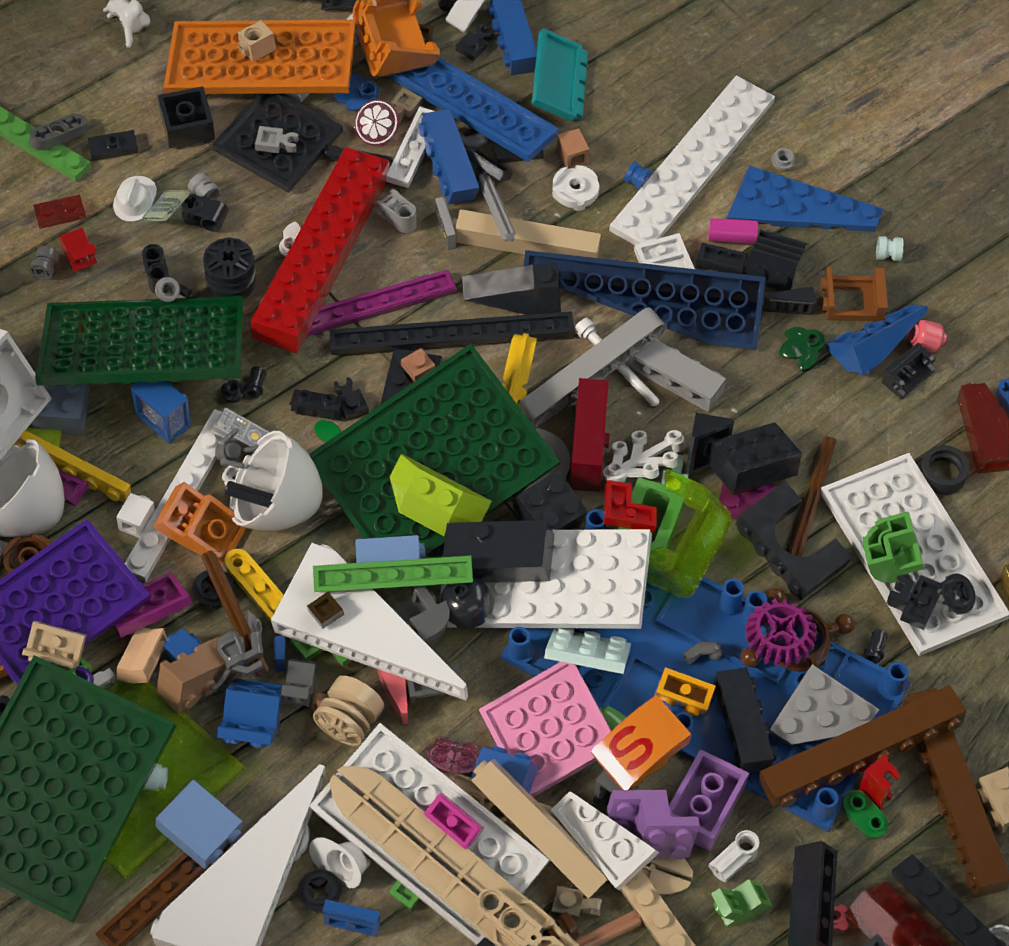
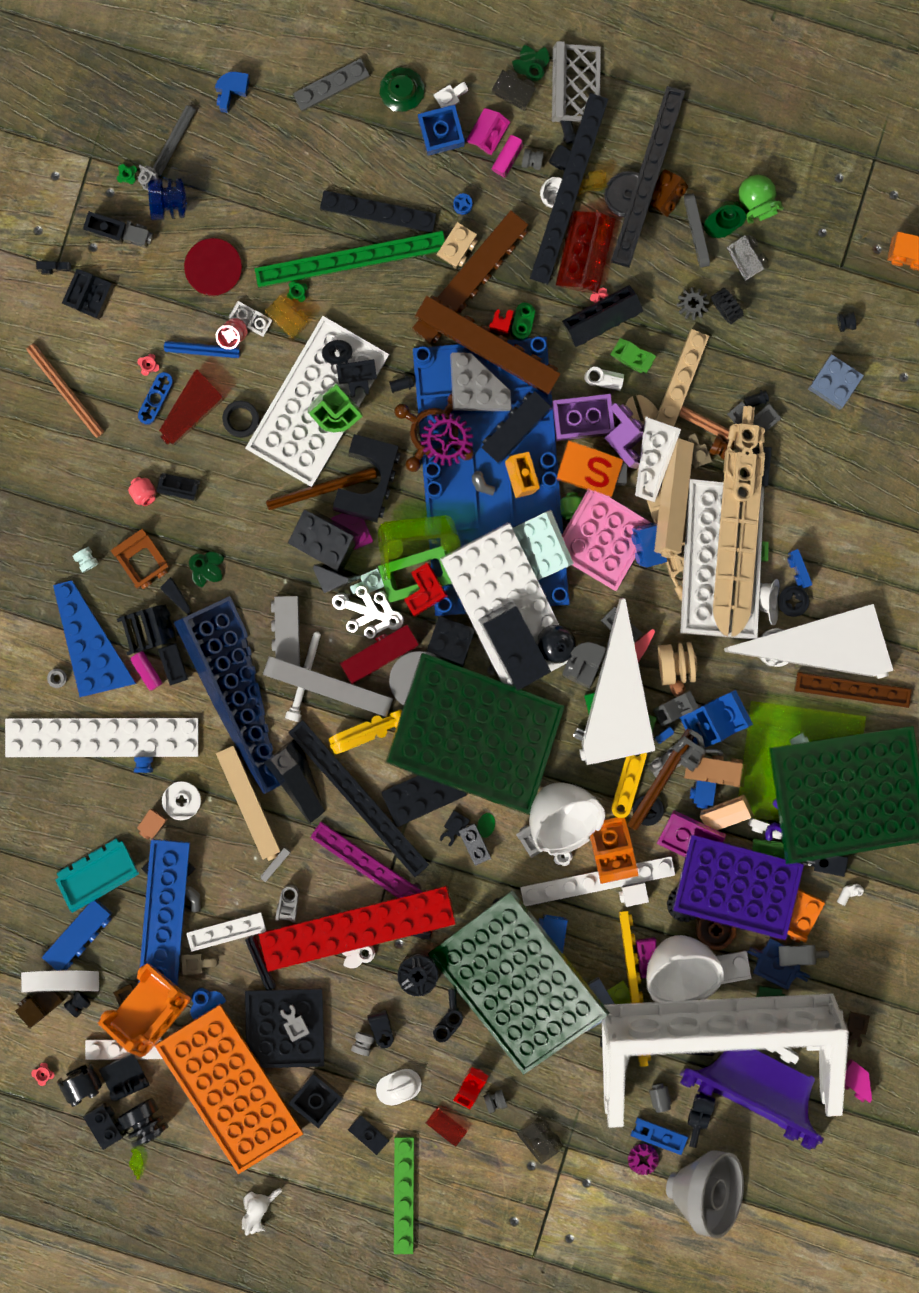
camera: 125 degrees left, 30 degrees up
tan bracket [22,621,87,671] -> none
dark grey beam [29,114,87,150] -> none
clear light blue piece [142,190,190,221] -> none
light grey plate [155,277,180,302] -> none
medium blue brick [156,780,242,869] -> none
tile [213,407,269,453] -> none
dark grey plant [215,428,259,469] -> none
black axle [225,481,274,508] -> none
tan brick [238,20,276,62] -> none
black pin [244,366,266,399] -> none
dark brown plate [307,591,344,629] -> none
bright green plate [313,555,473,592] -> none
dish [354,99,400,146] -> none
medium blue brick [355,535,426,563] -> none
lime wedge [390,454,492,536] -> none
nougat plate [401,348,435,382] -> none
blue brick [418,109,479,205] -> none
dark pink brick [424,792,484,850] -> none
clear pink dish [427,737,479,773] -> none
black plate [456,24,494,62] -> none
black plate [466,149,513,181] -> none
light grey axle [478,174,516,242] -> none
white wing [634,233,695,269] -> none
blue wedge [825,304,928,375] -> none

